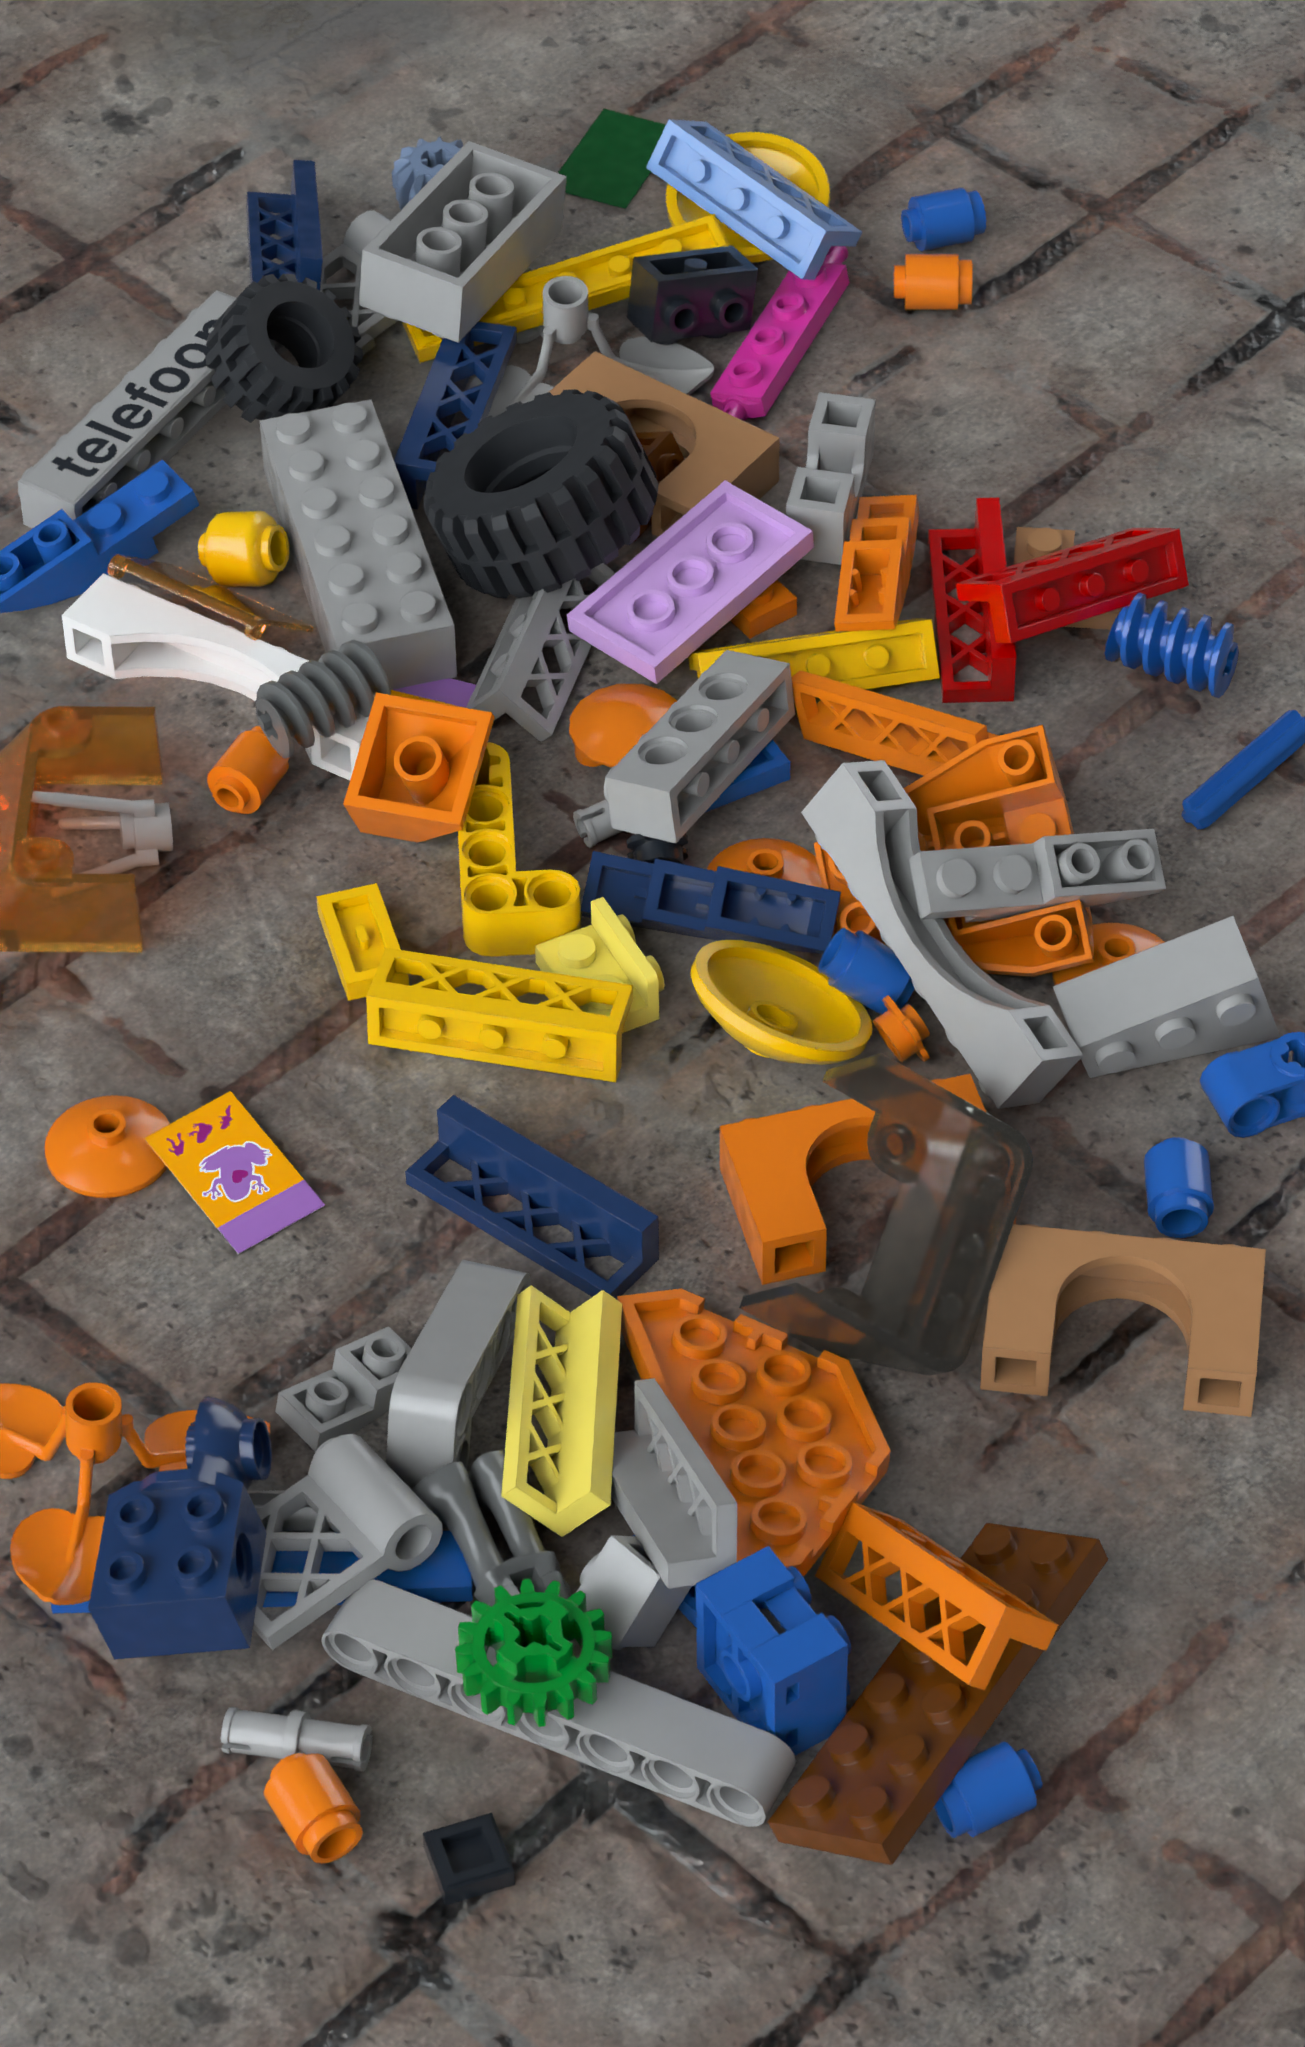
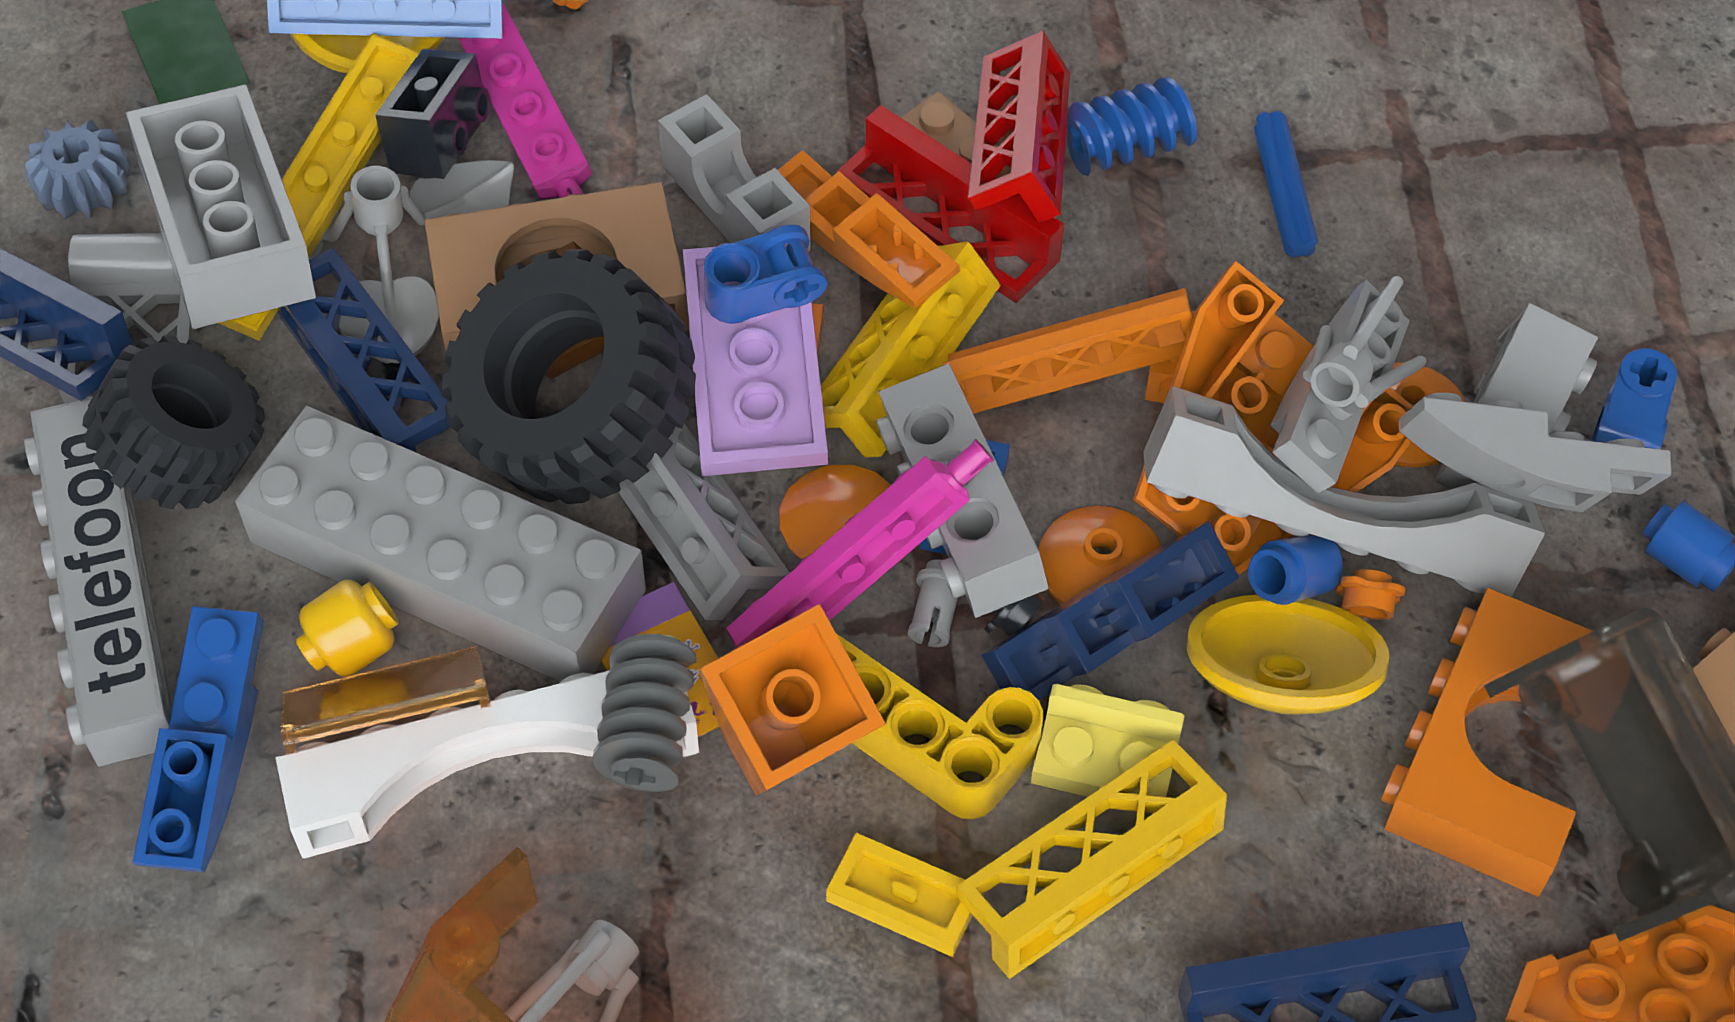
camera: 50 degrees left, 10 degrees up
orange brick [207,726,290,814] -> none
none -> blue piece [704,225,828,324]
none -> dark pink plate [726,439,994,653]
none -> light grey plant [1303,276,1427,408]
none -> light grey slope [1399,393,1672,512]

